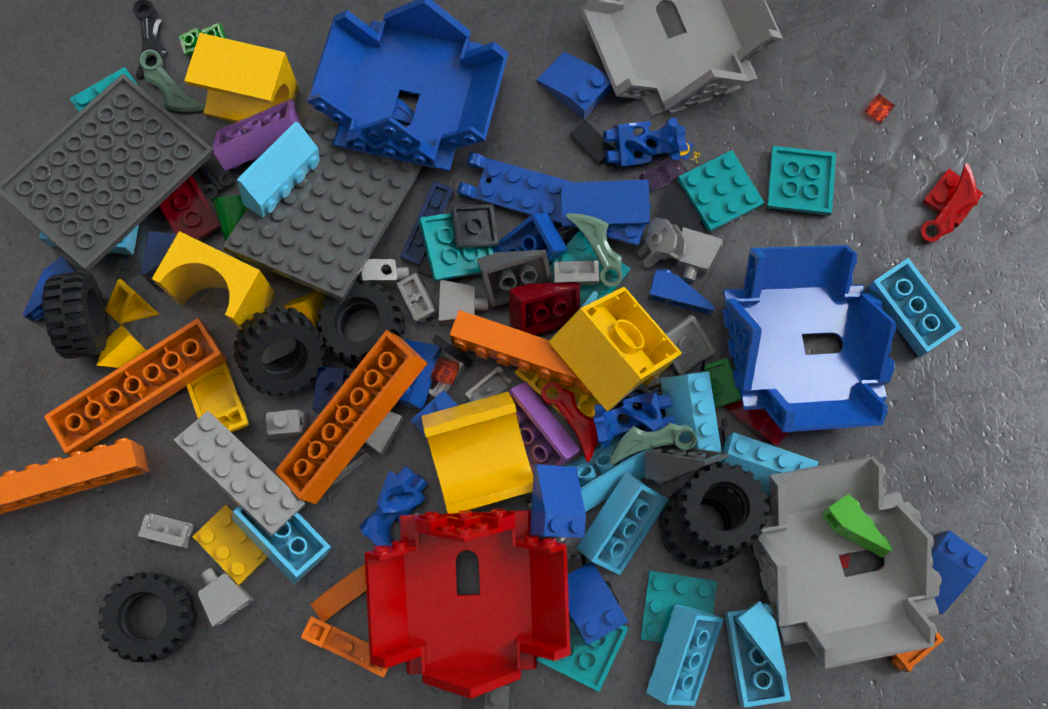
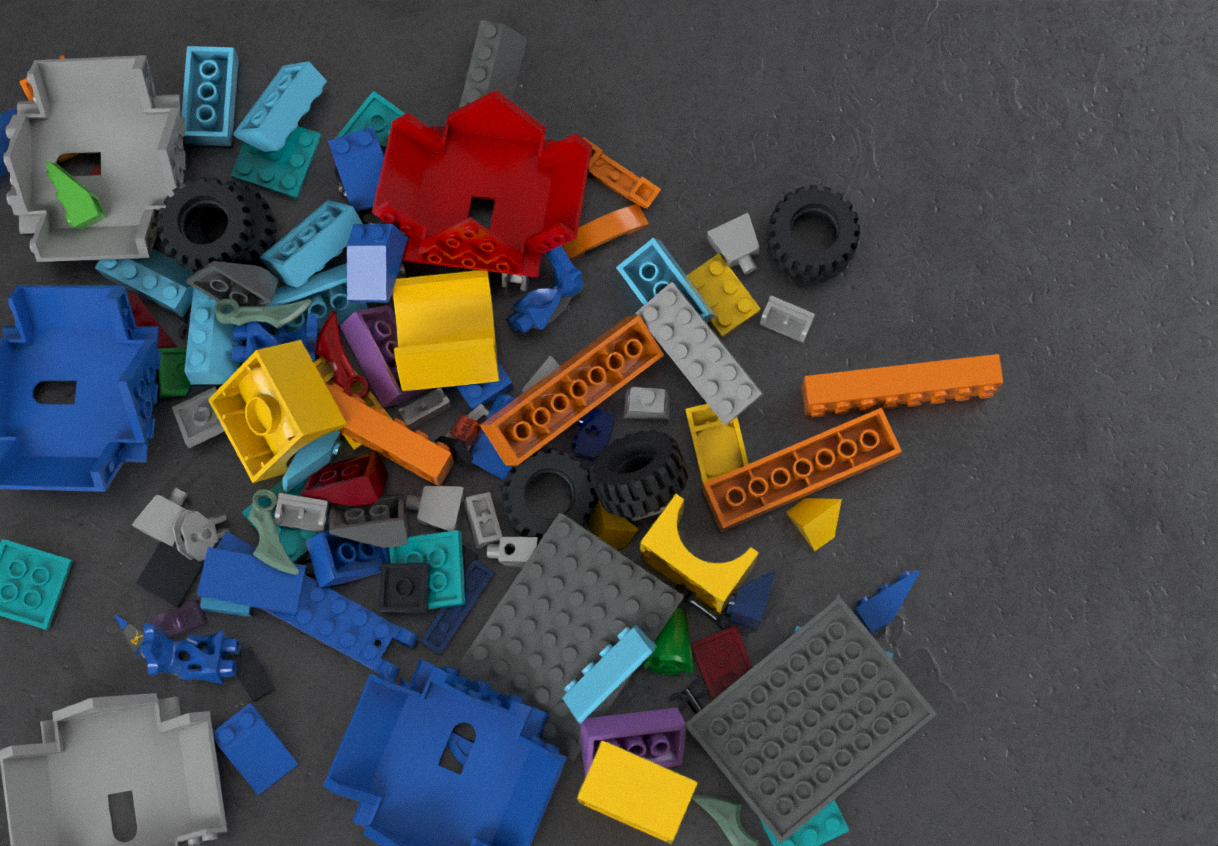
camera: 165 degrees left, 0 degrees up
black tyre [42,270,108,359] -> none
yellow slope [105,279,160,324] -> none
blue slope [648,269,715,316] -> none
teal plate [677,150,765,233] -> none
medium azure slope [735,601,787,677] -> none

